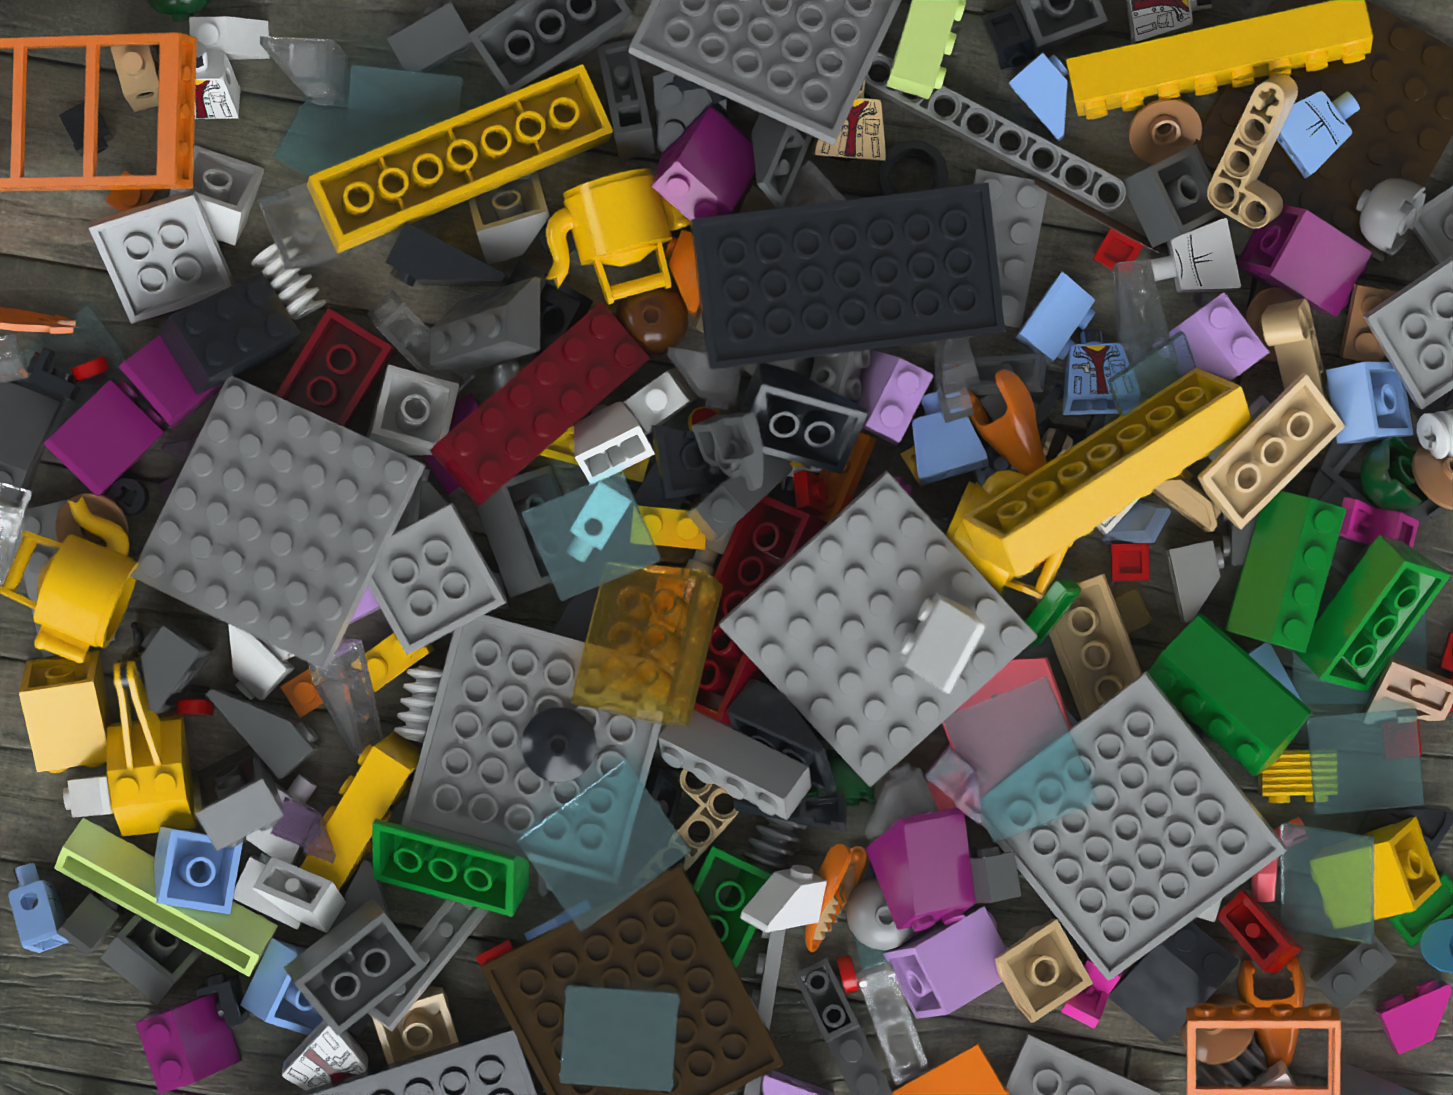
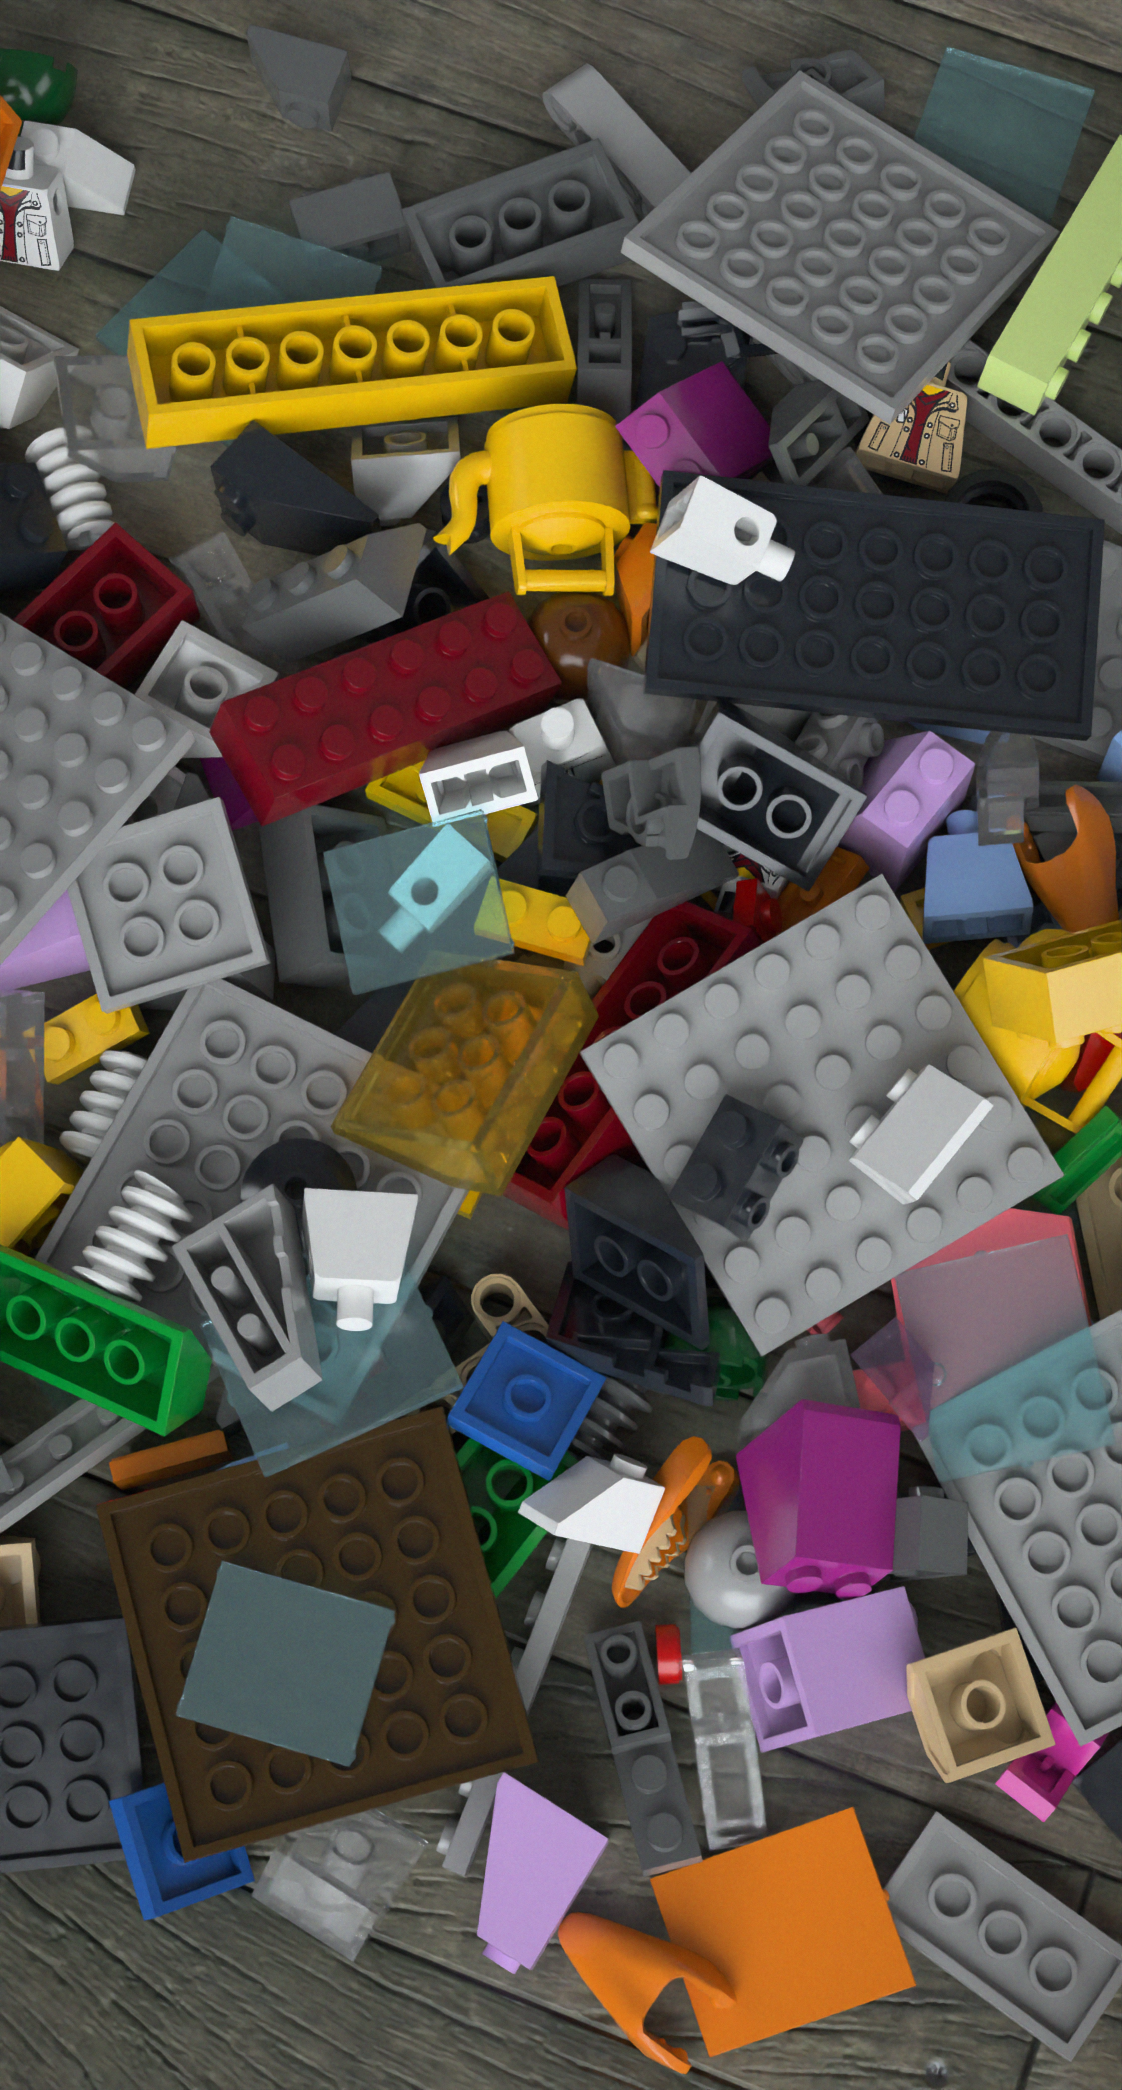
camera: 15 degrees right, 15 degrees down
clear slope [259,36,349,105] -> none
light grey brick [658,705,811,820] -> none
none -> white piece [71,1170,194,1302]
none -> orange tile [109,1429,234,1491]
none -> light grey wedge [172,1184,323,1412]
none -> white torso [302,1188,418,1331]
none -> blue plate [447,1321,607,1481]
none -> white torso [650,475,795,585]
none -> black bracket [668,1094,803,1241]

